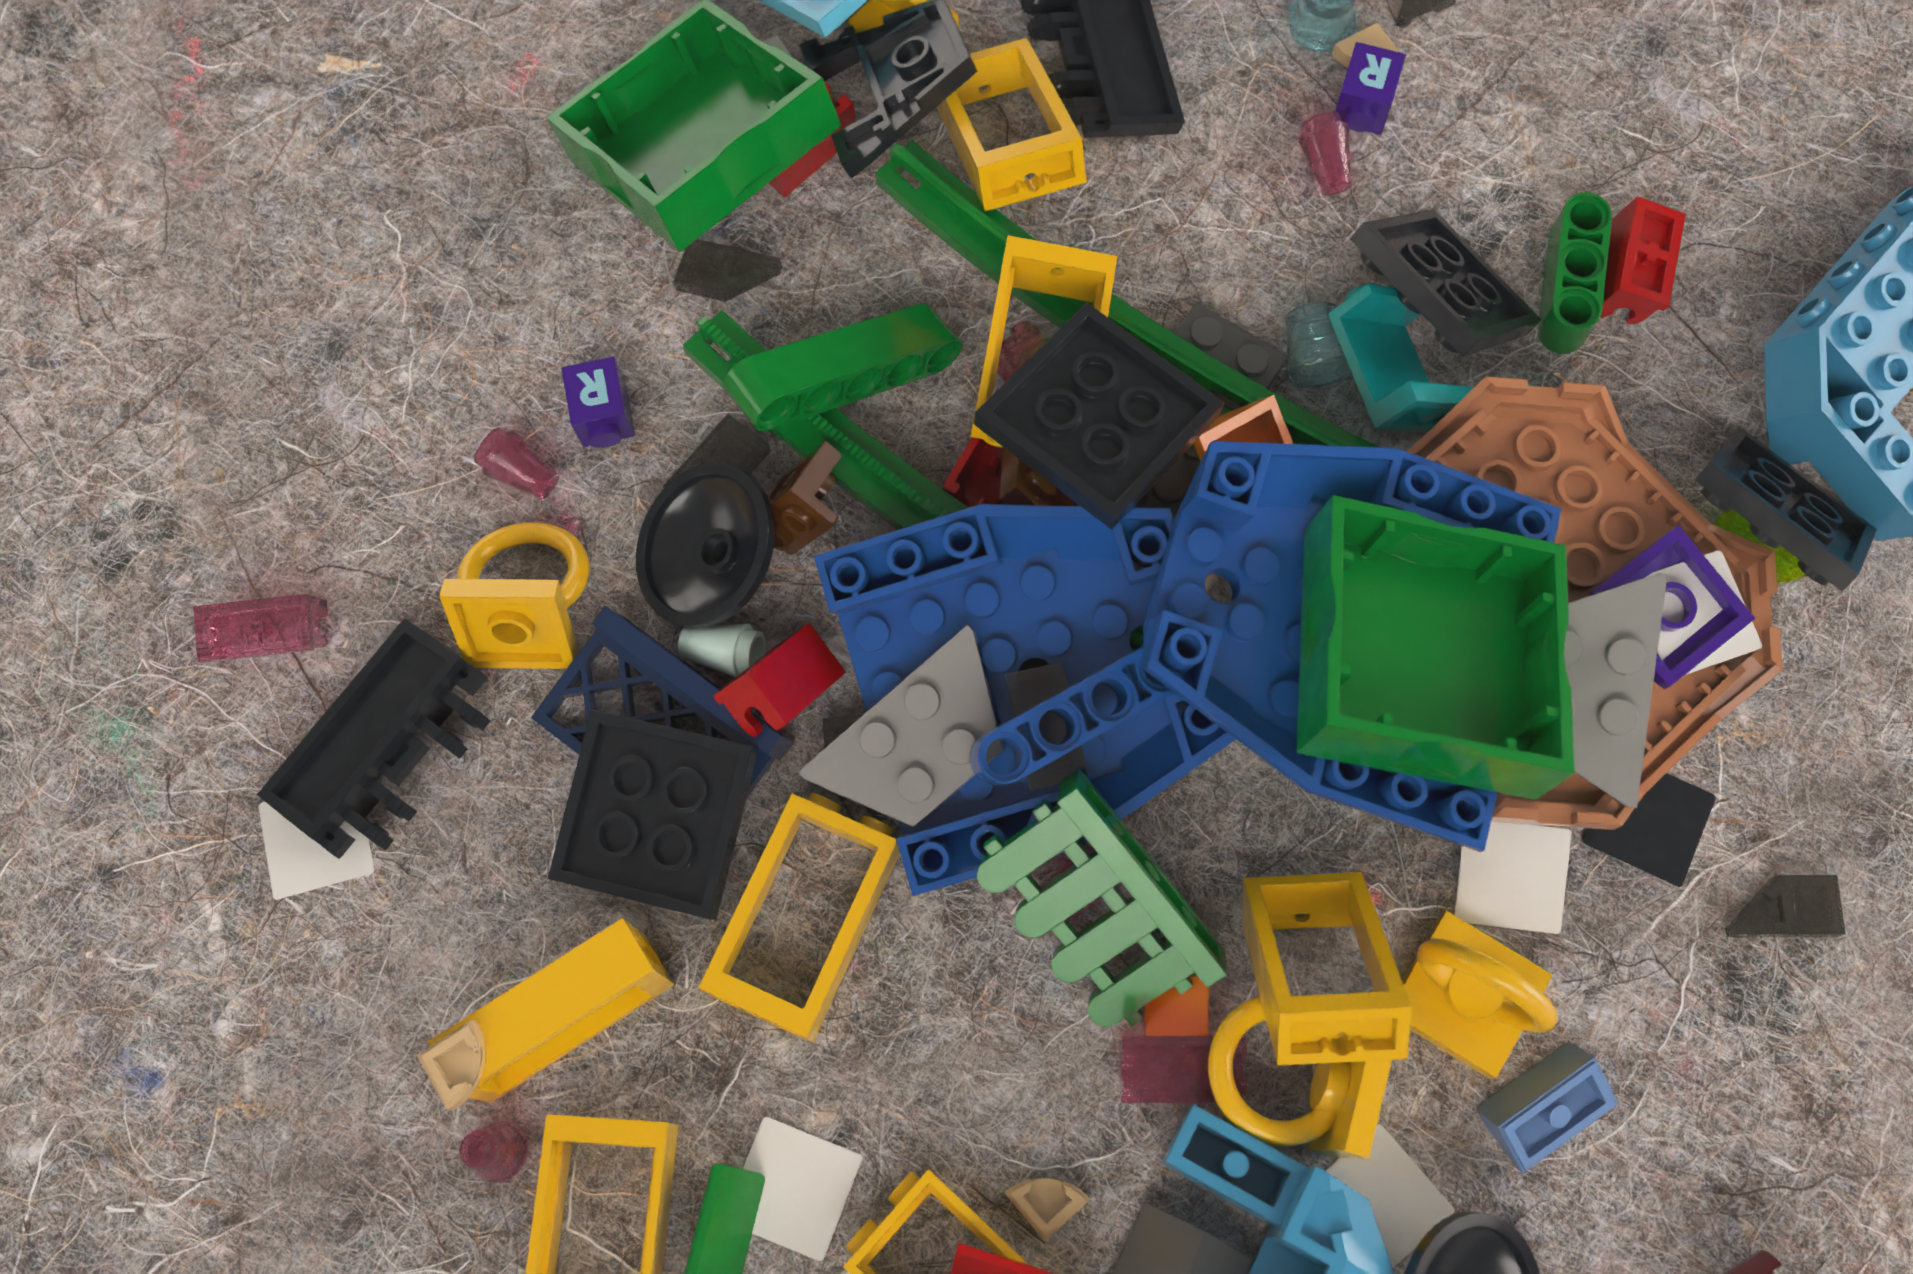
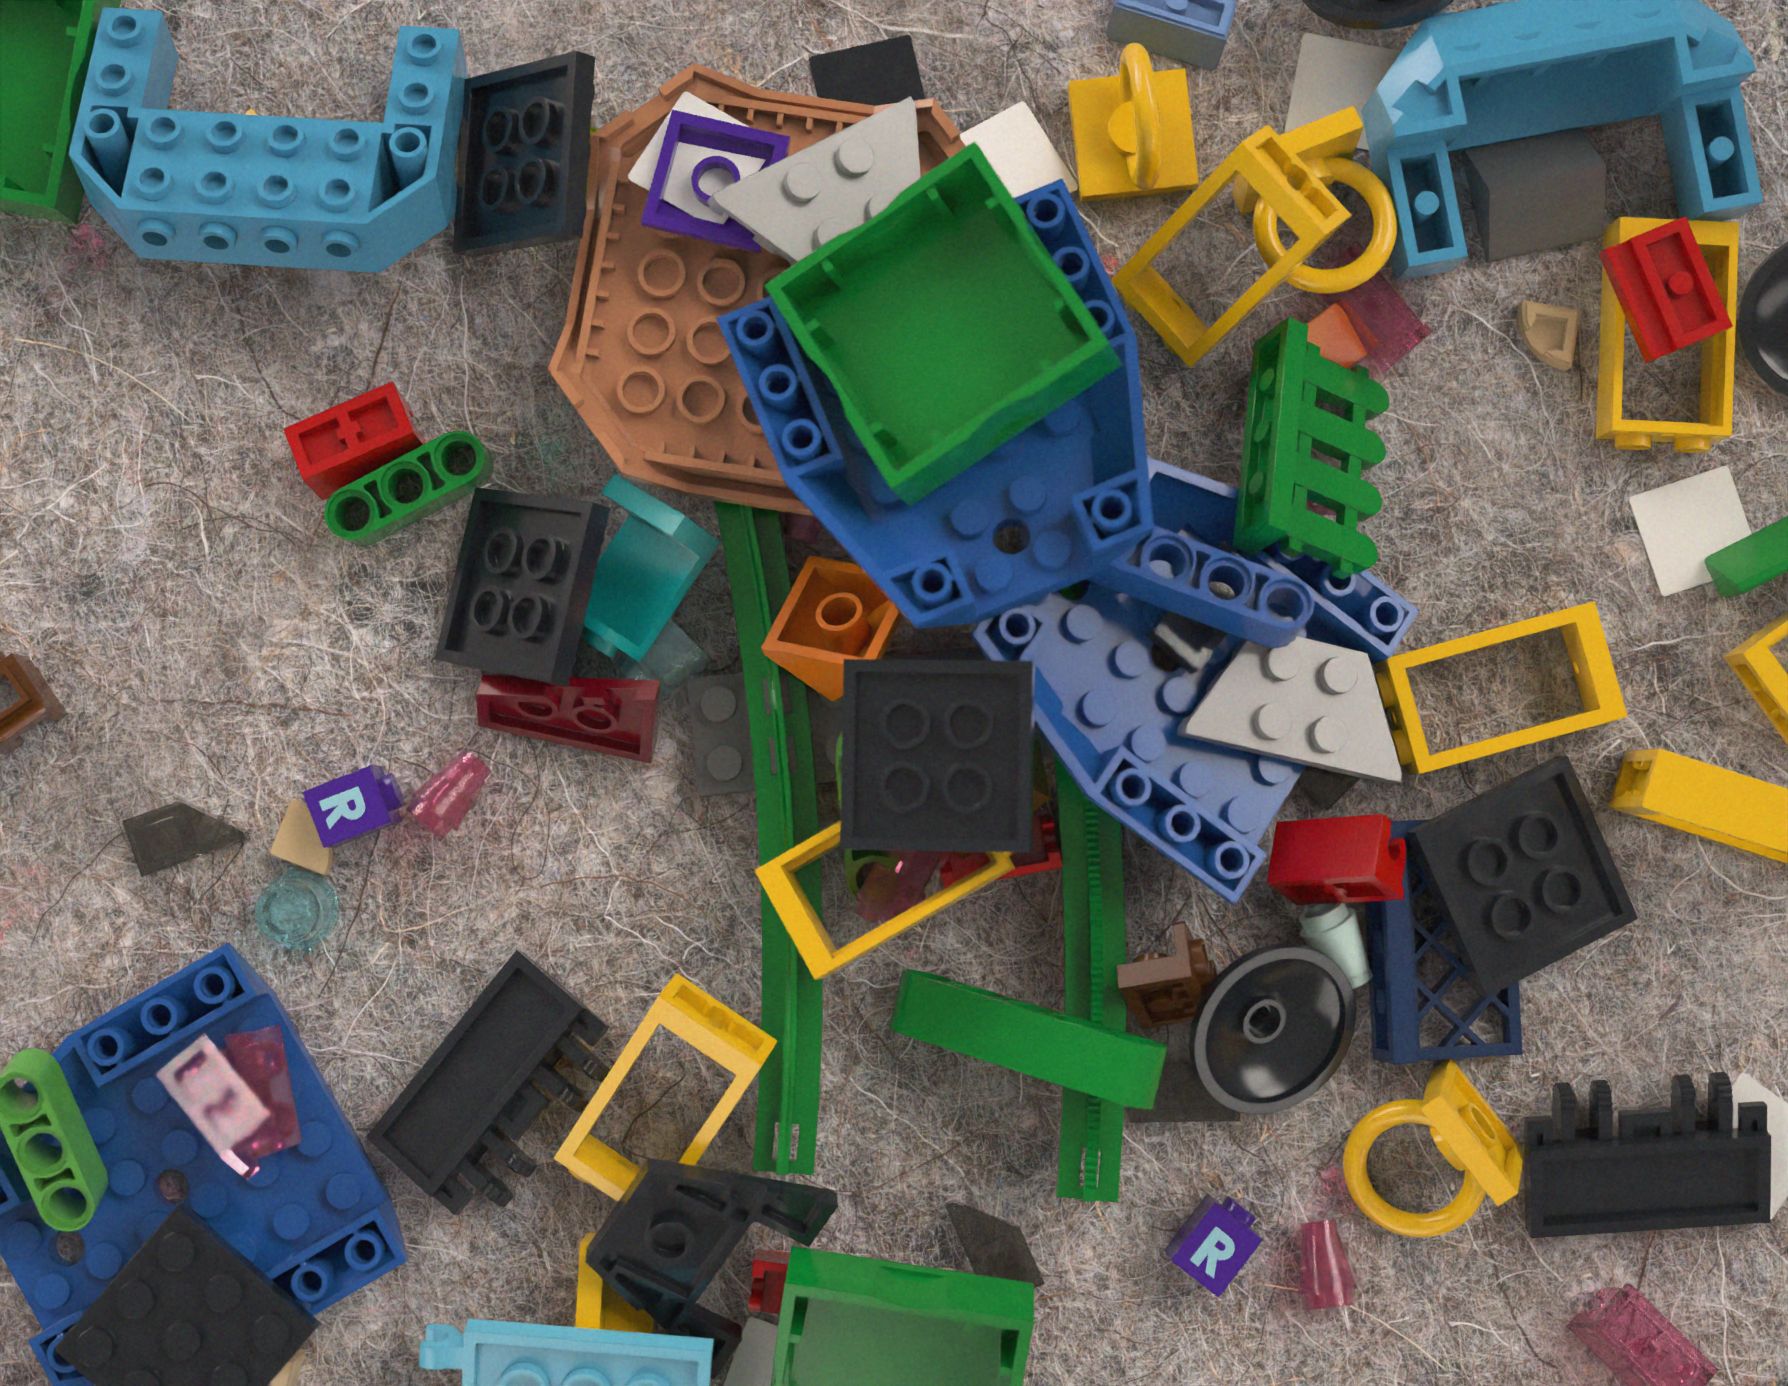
camera: 135 degrees left, 15 degrees up
none -> dark red wing [476,675,660,764]

